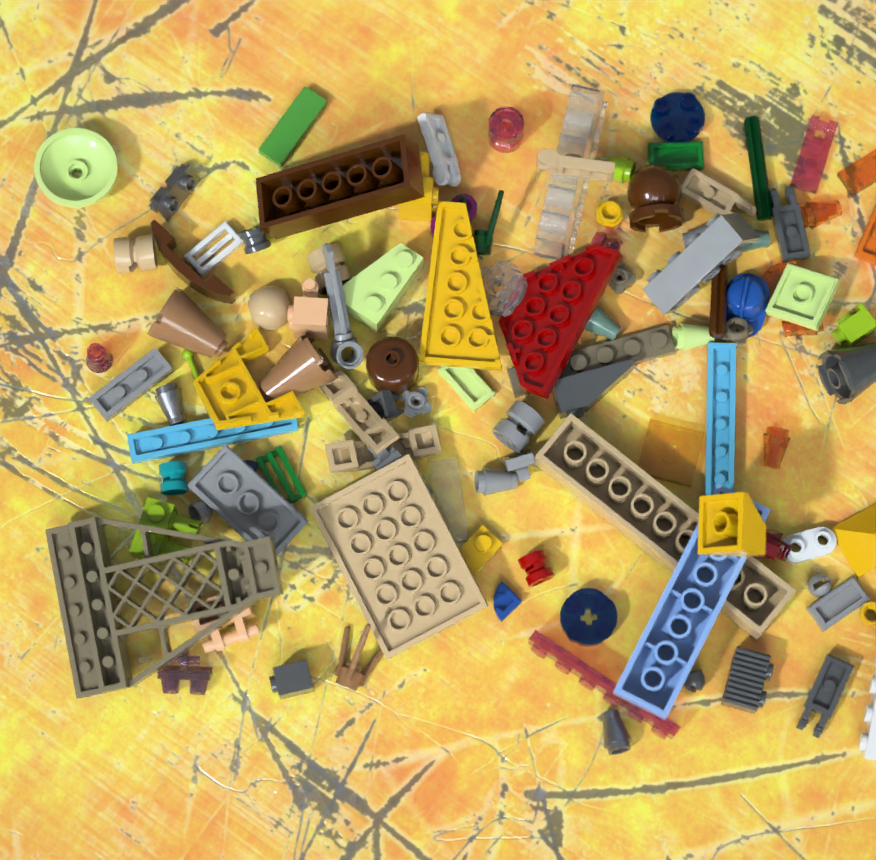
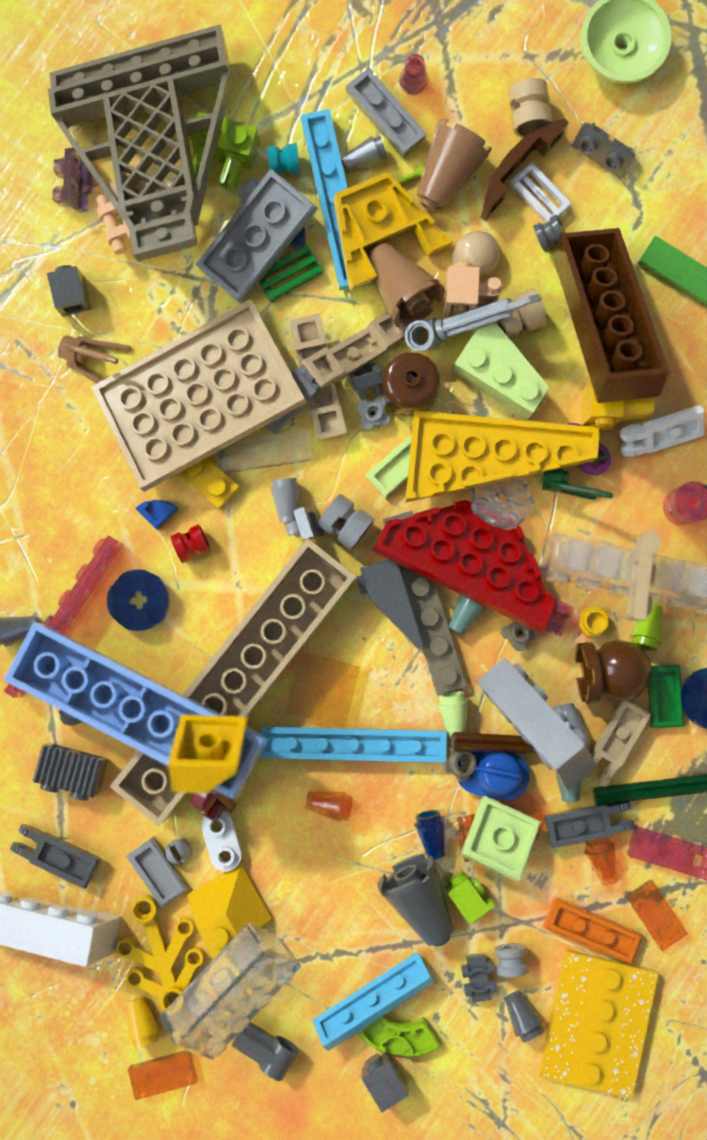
camera: 90 degrees right, 10 degrees up
none -> clear blue cone [414,810,446,859]

